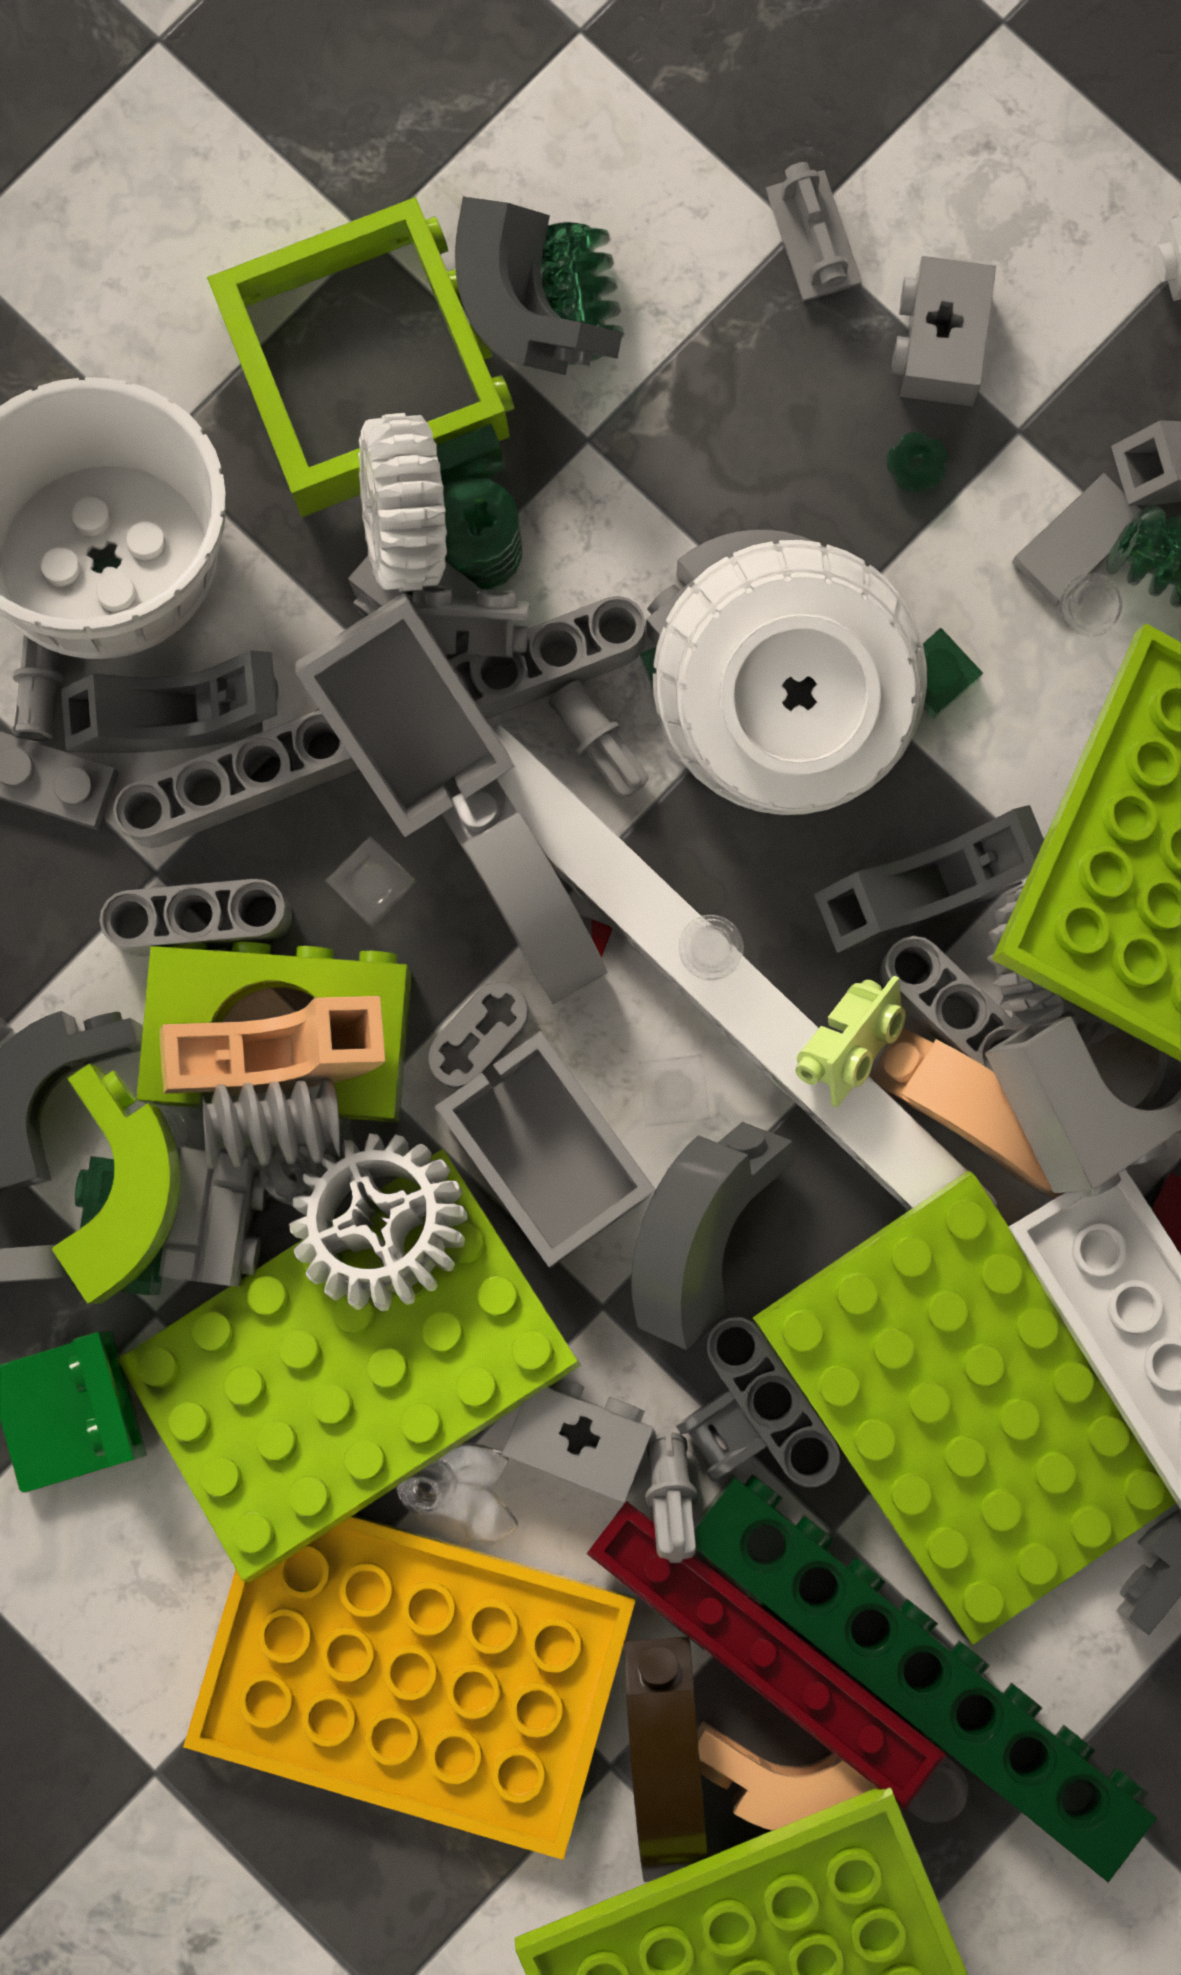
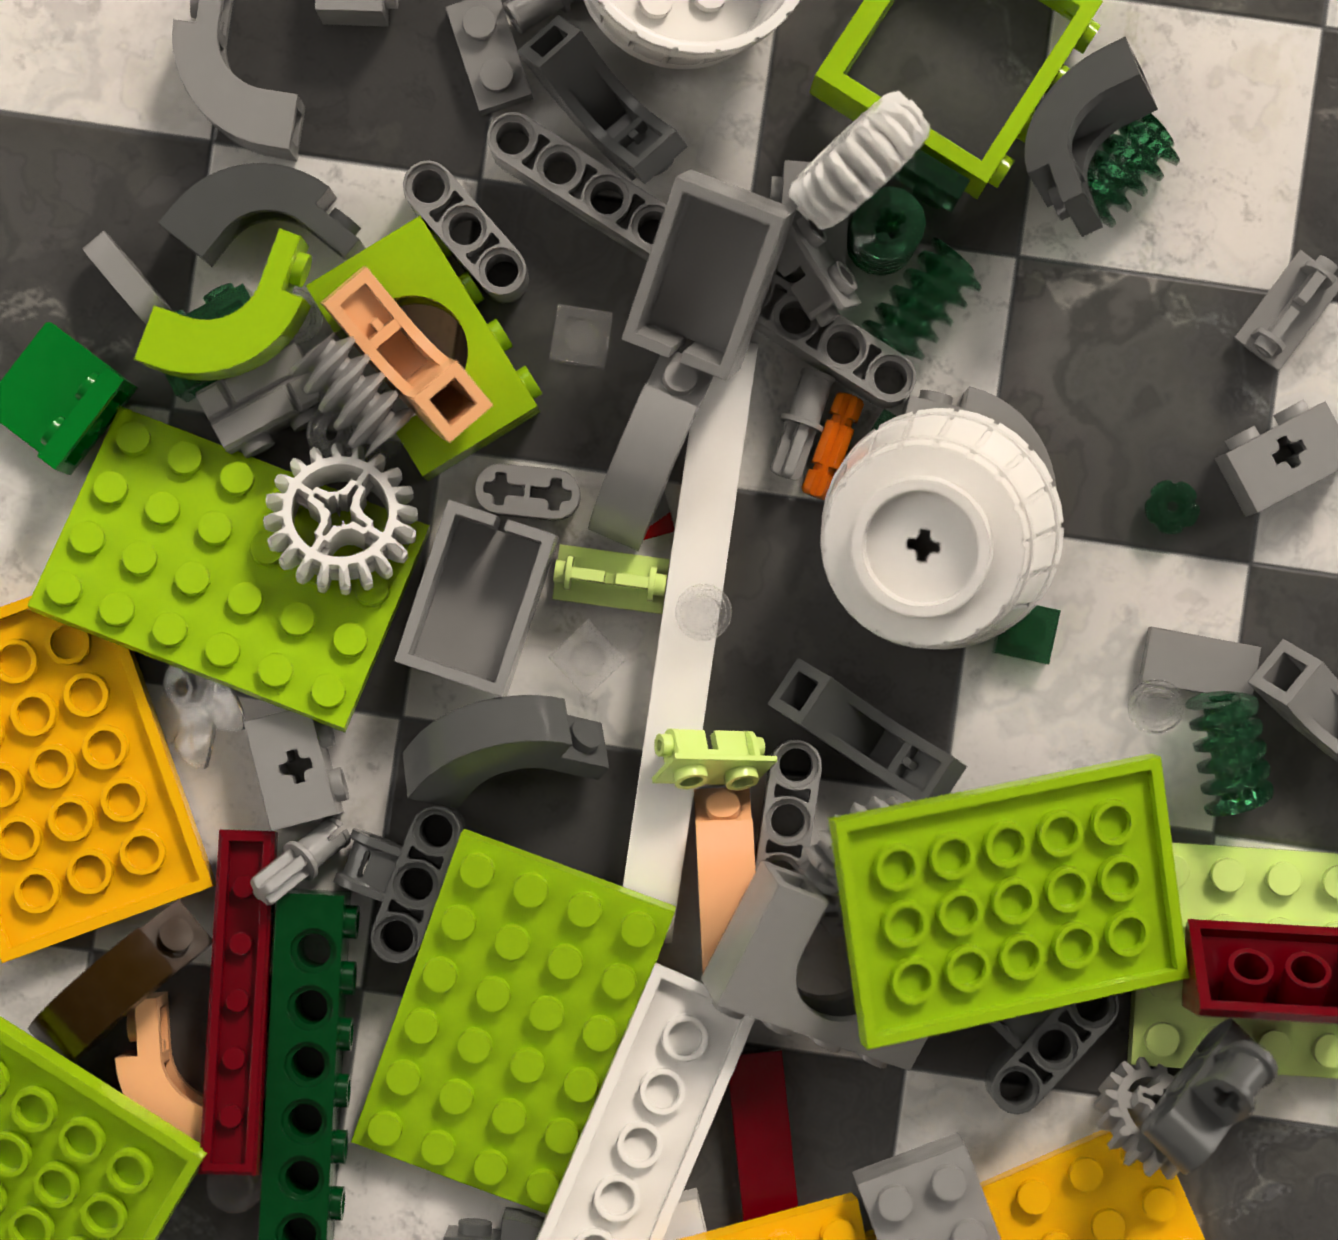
camera: 50 degrees right, 5 degrees up
none -> yellowish green hinge [552,544,670,614]
none -> orange axle [802,392,864,500]
none -> clear green piece [861,237,982,361]

